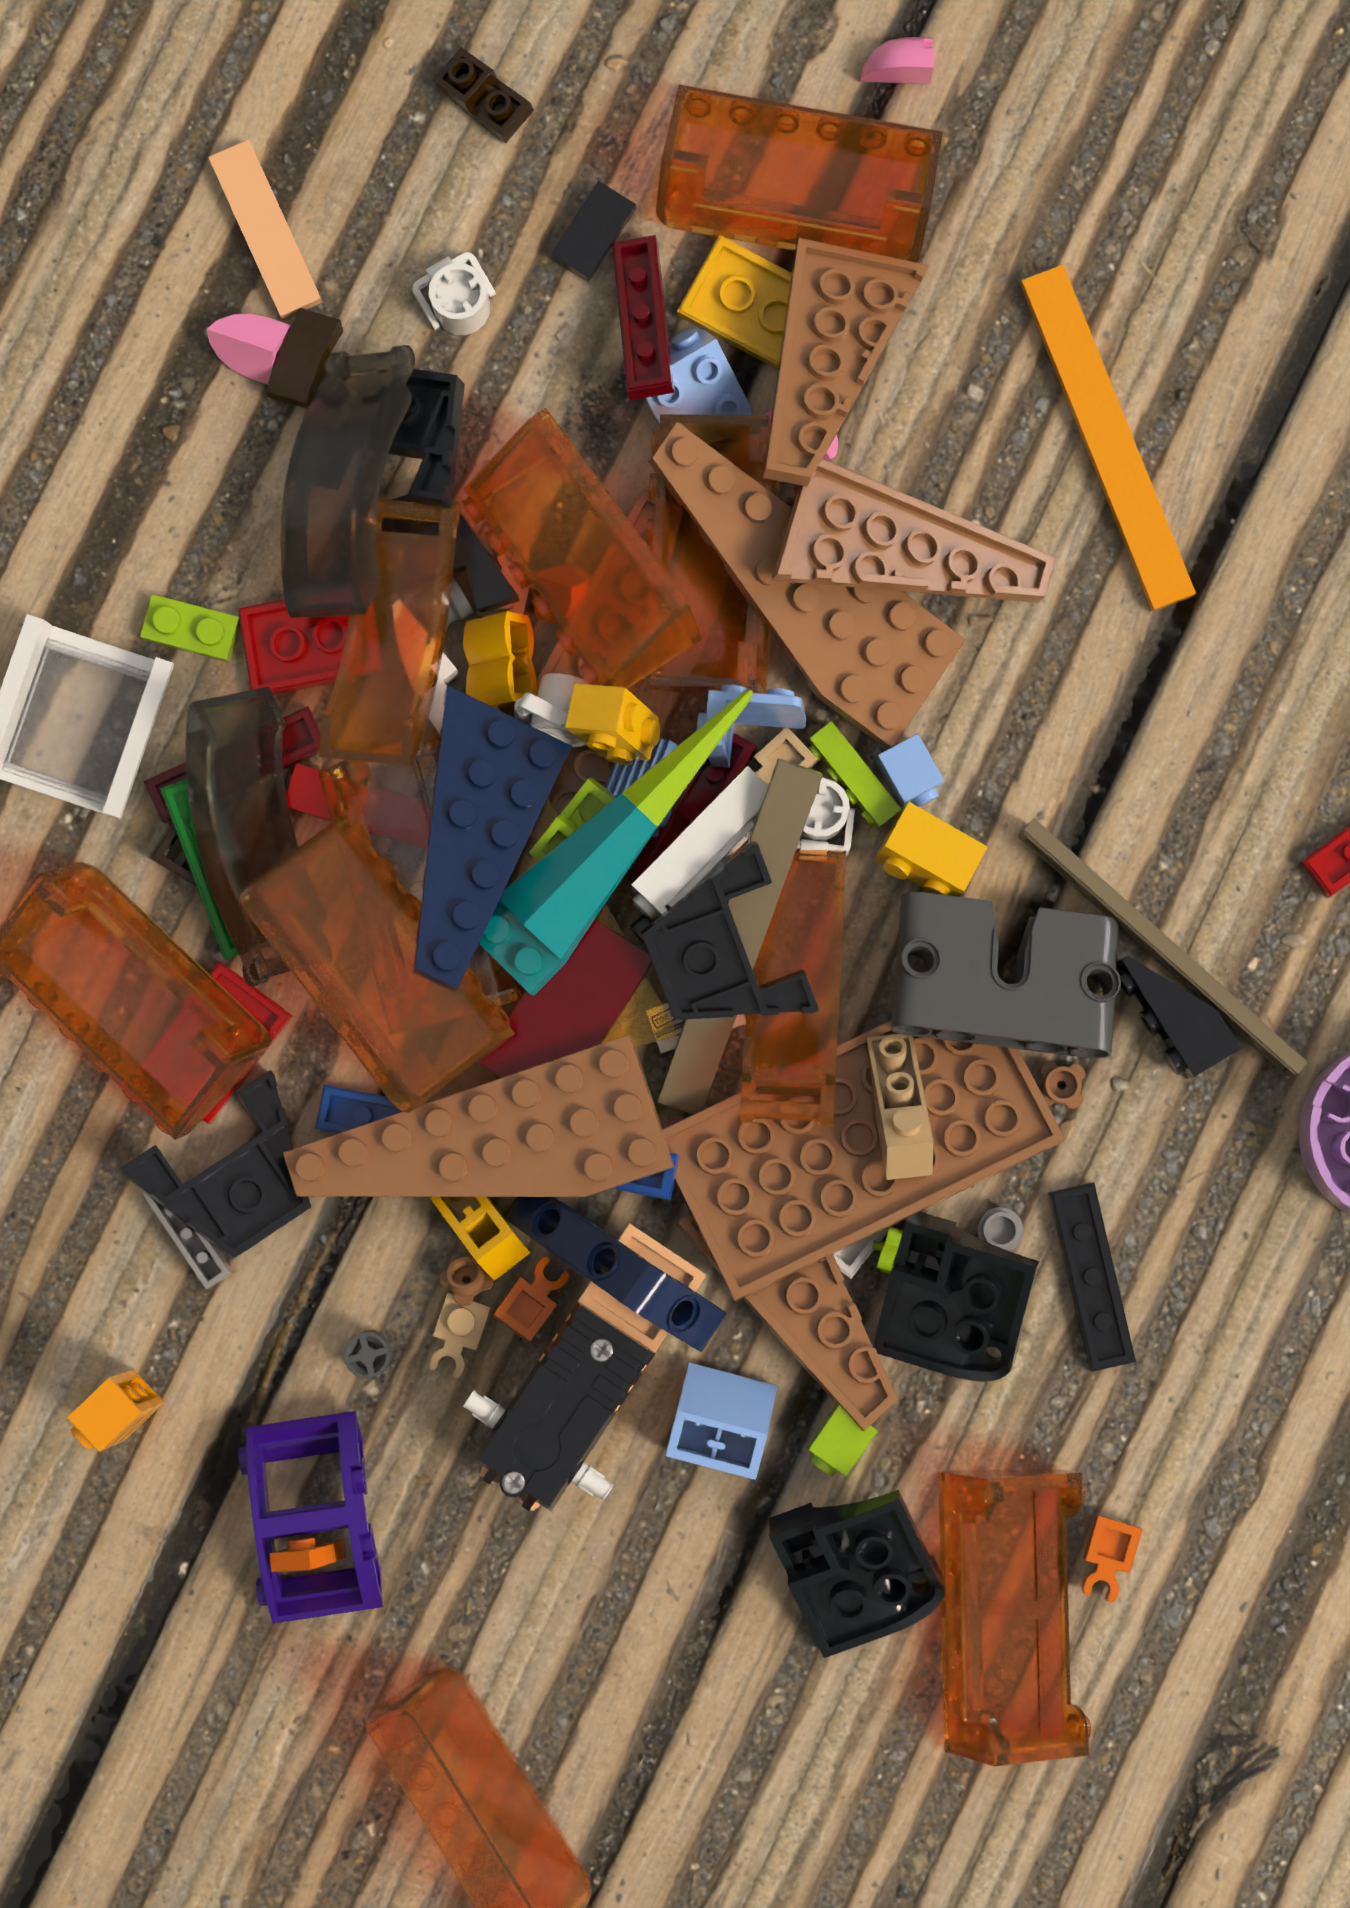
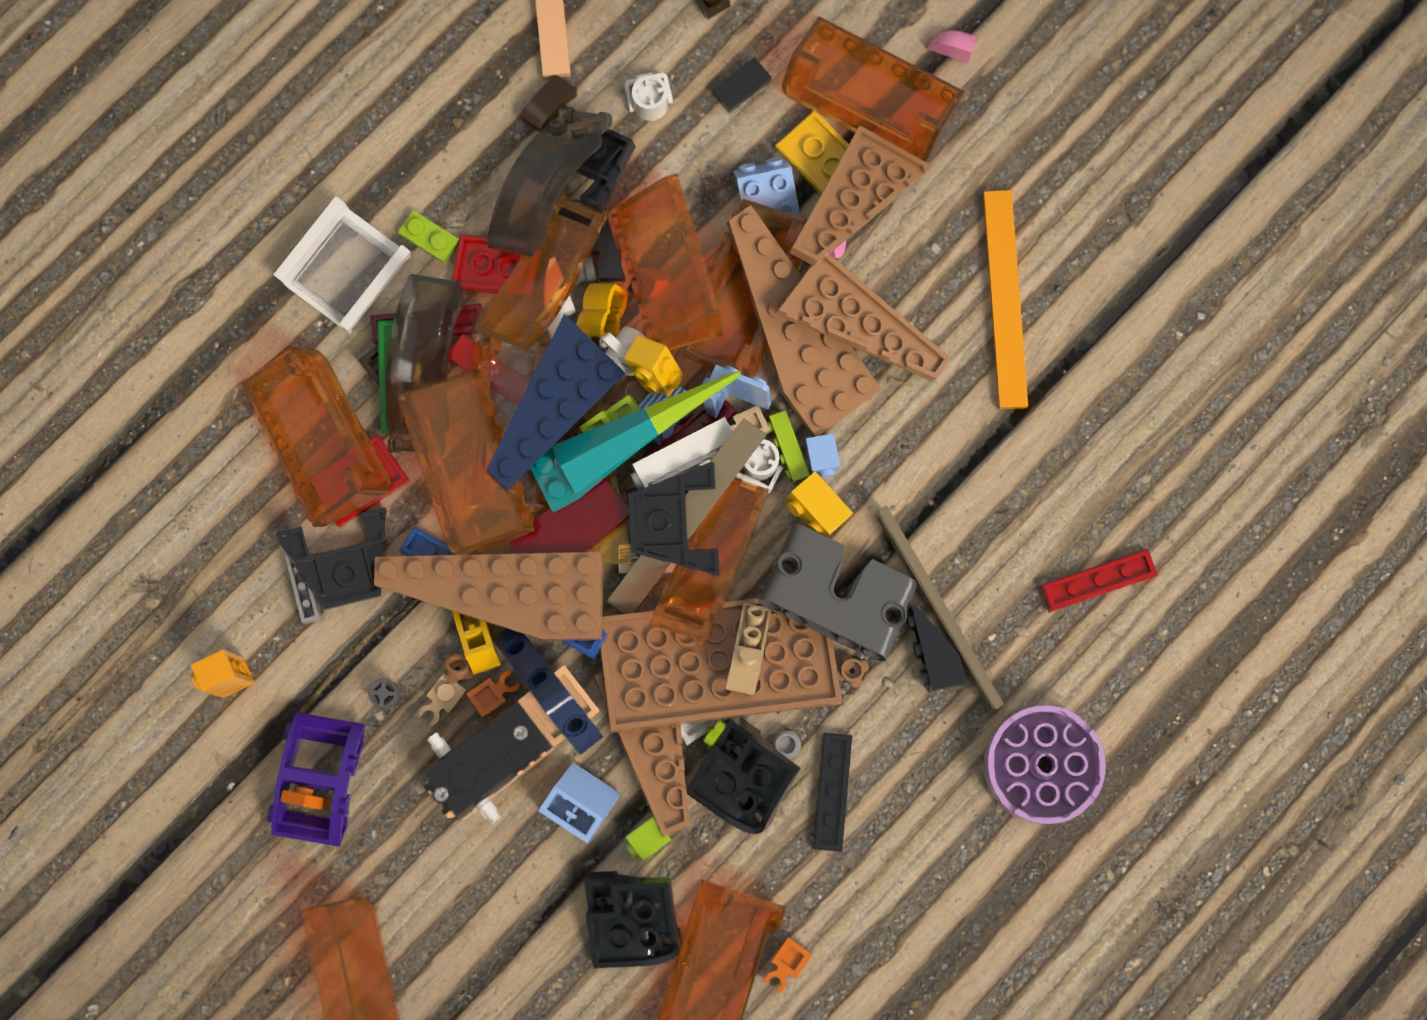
camera: 20 degrees right, 5 degrees down
bright pink brick [207,313,291,385] -> none
dark red tile [612,235,674,401] -> none

